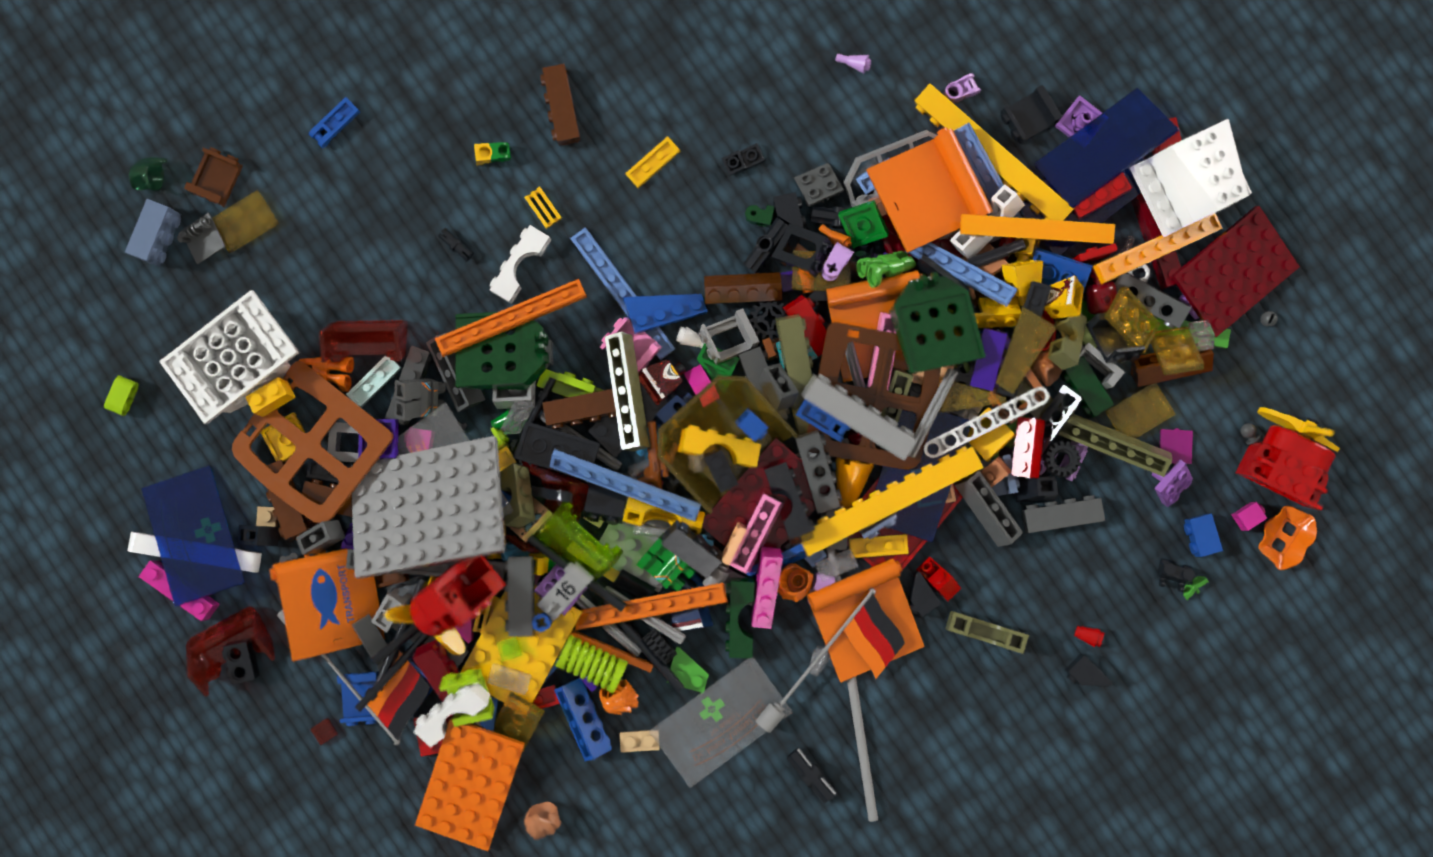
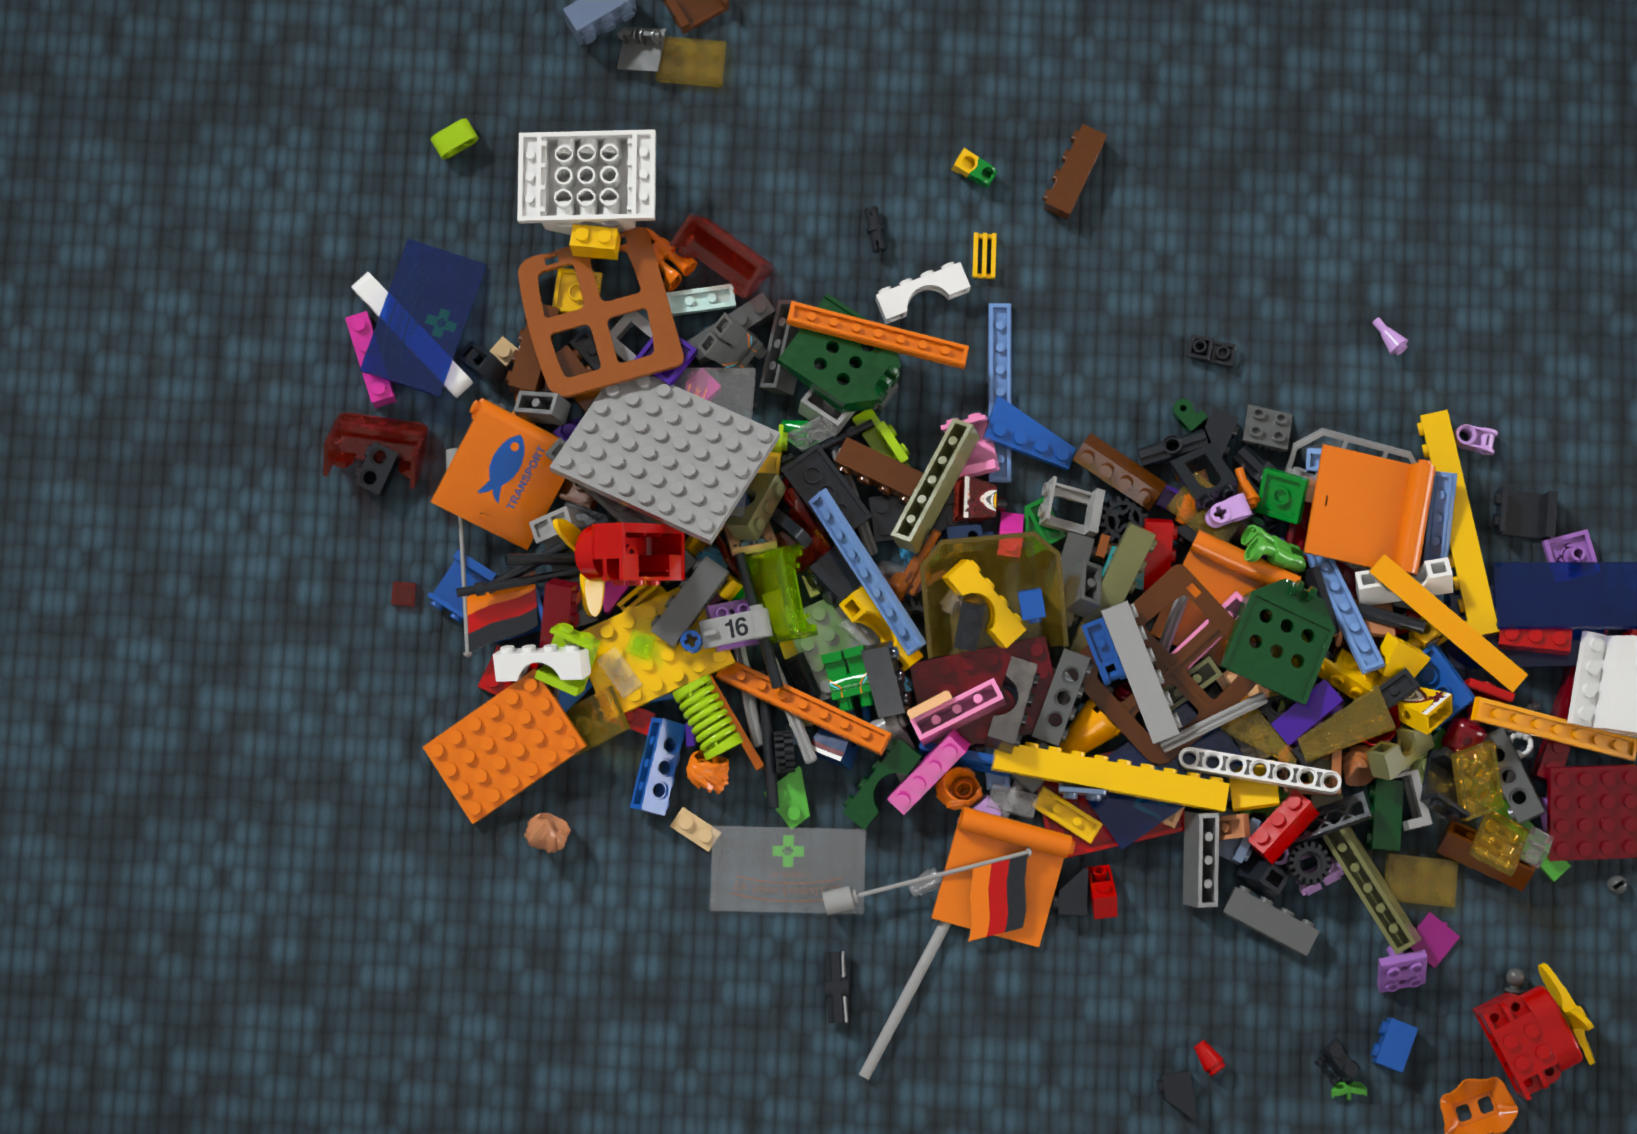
camera: 35 degrees right, 5 degrees down
blue plate [309,97,360,148] -> none
dark grey tile [351,614,396,672] -> none
yellow tile [625,136,680,188] -> none
white cone [676,326,704,349] -> none
olive arch [945,611,1029,654] -> none
dark pink brick [1231,502,1267,531] -> none

